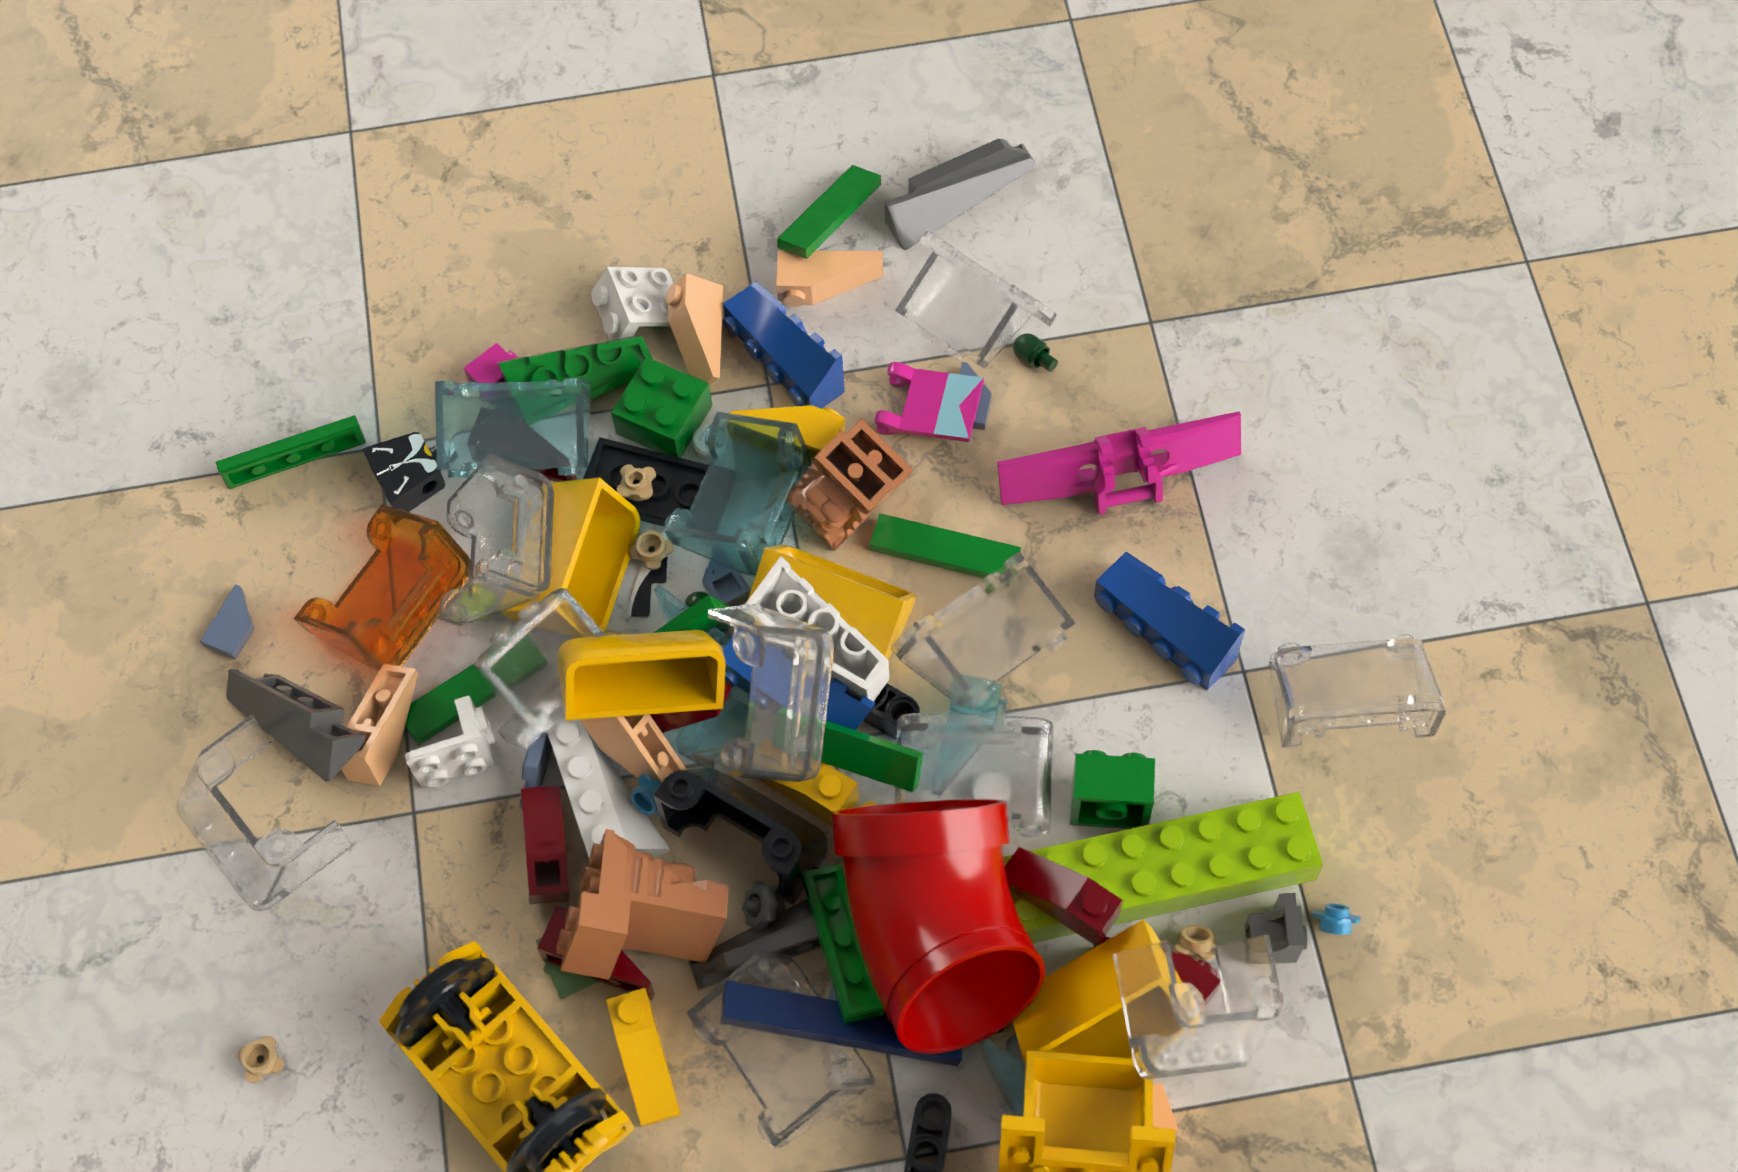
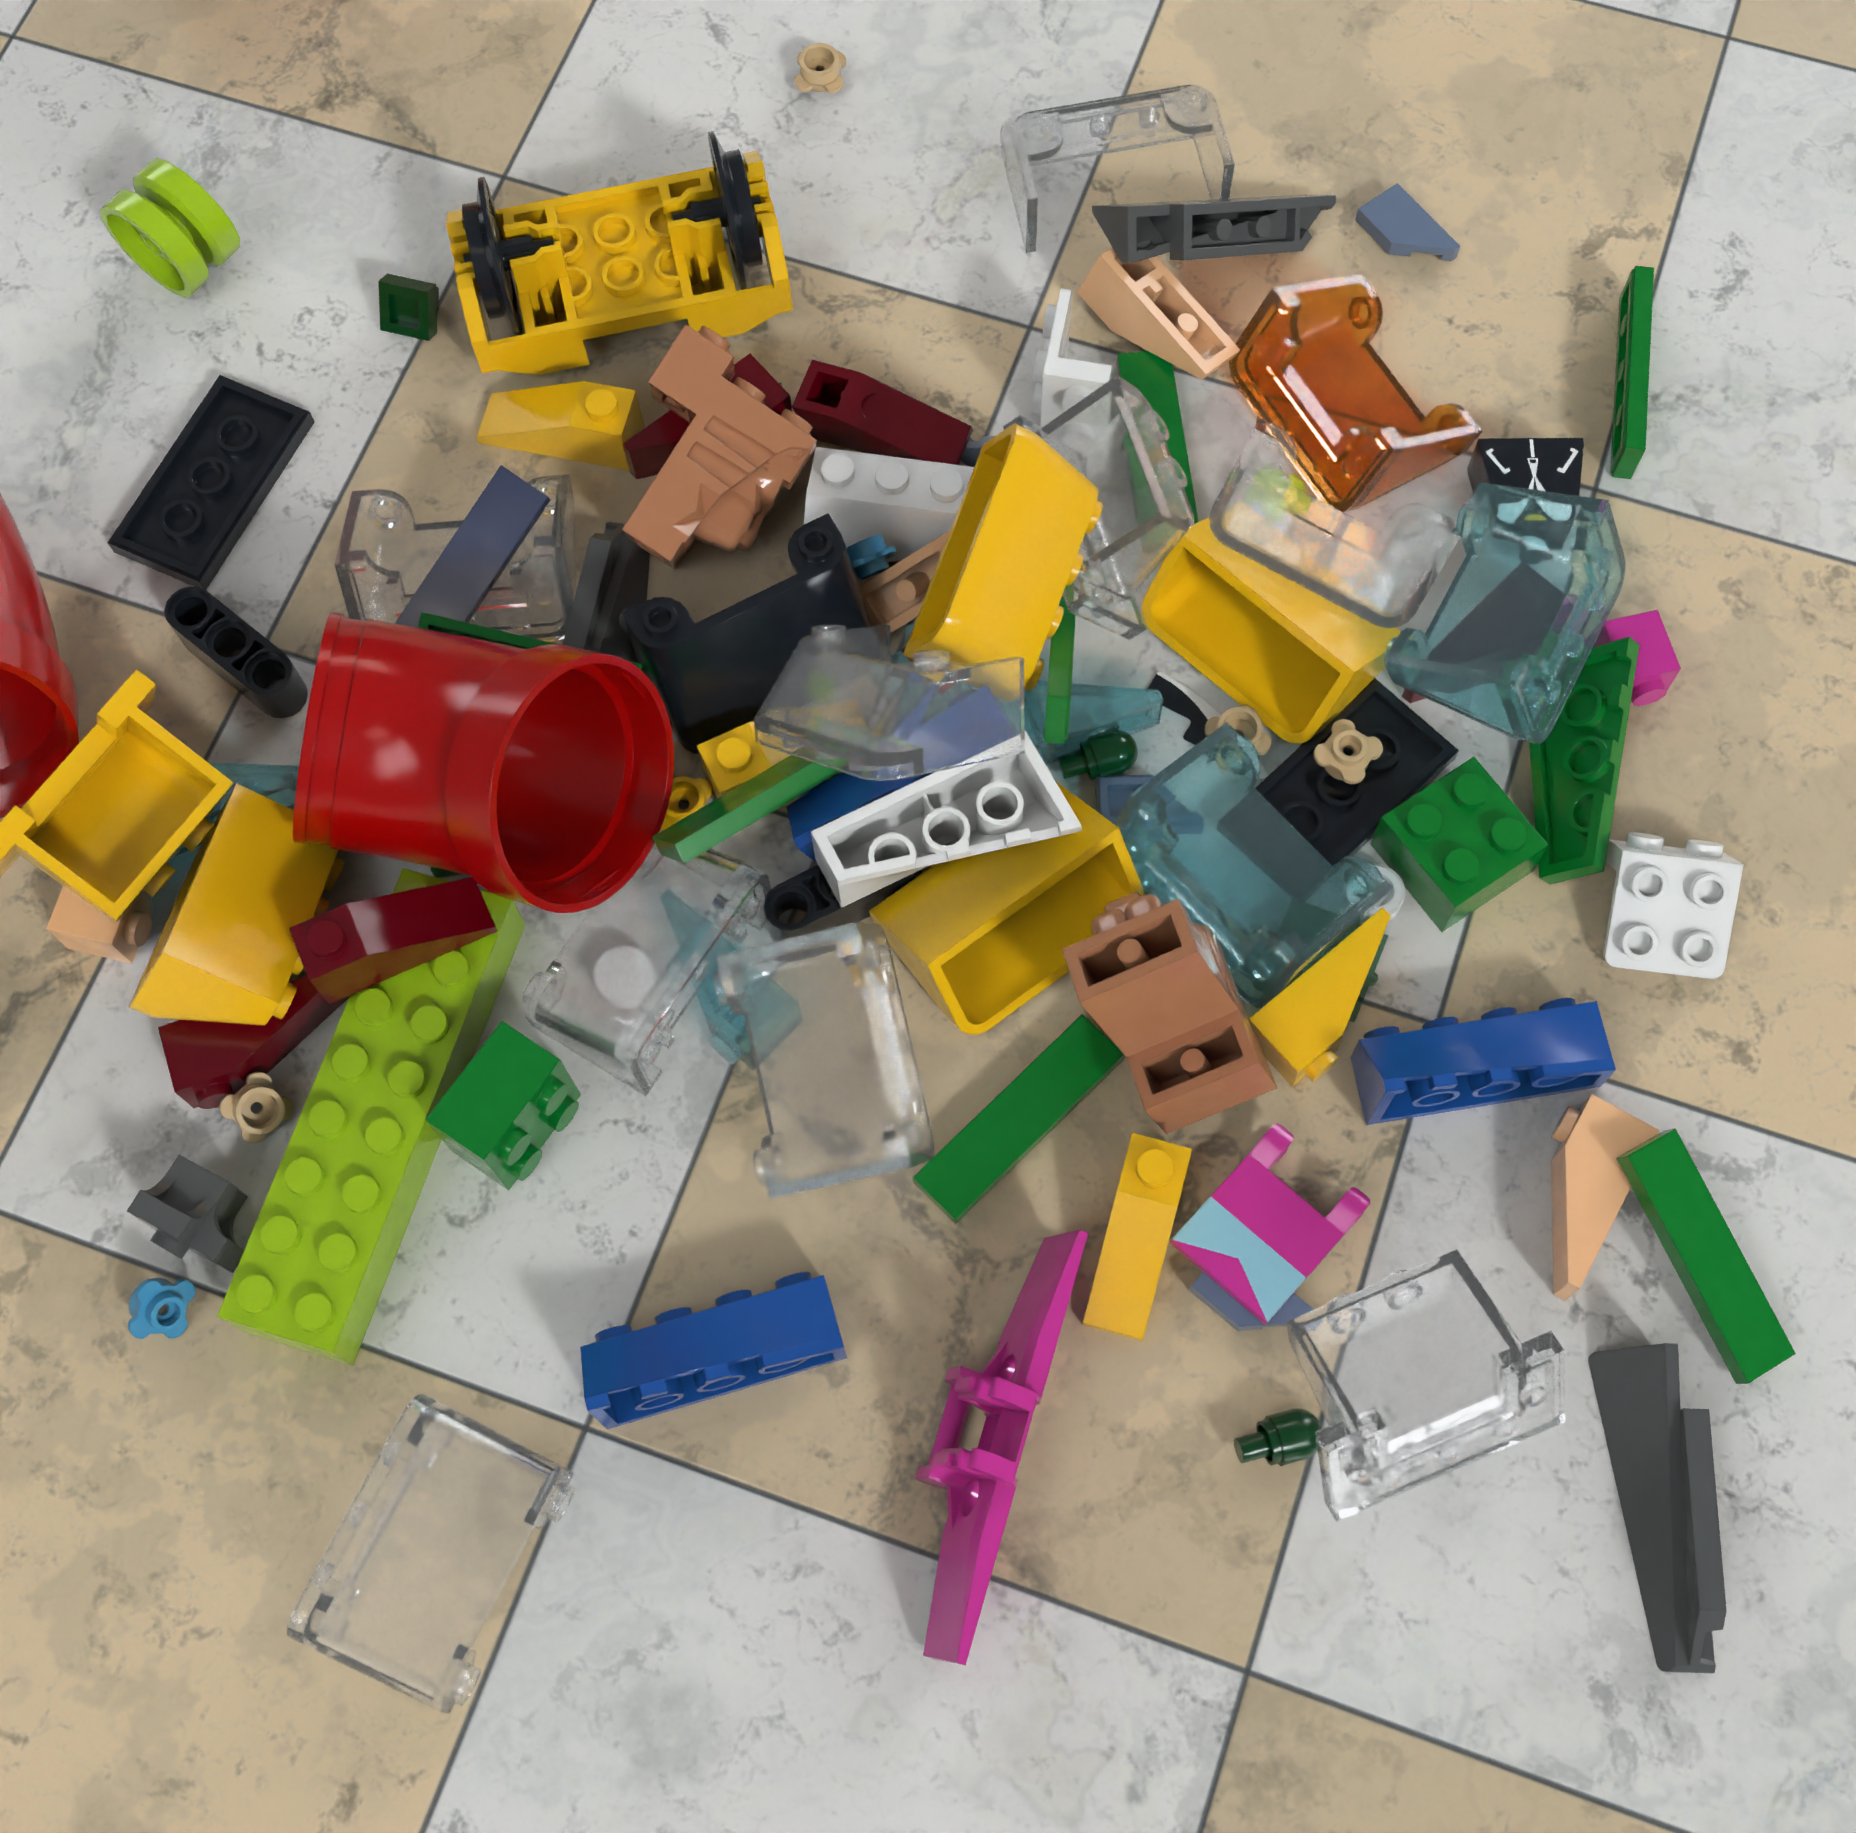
camera: 120 degrees right, 5 degrees up
light nougat slope [666,273,723,386] -> none
clear windscreen [1113,935,1283,1080] -> none
none -> yellow slope [1082,1133,1192,1341]

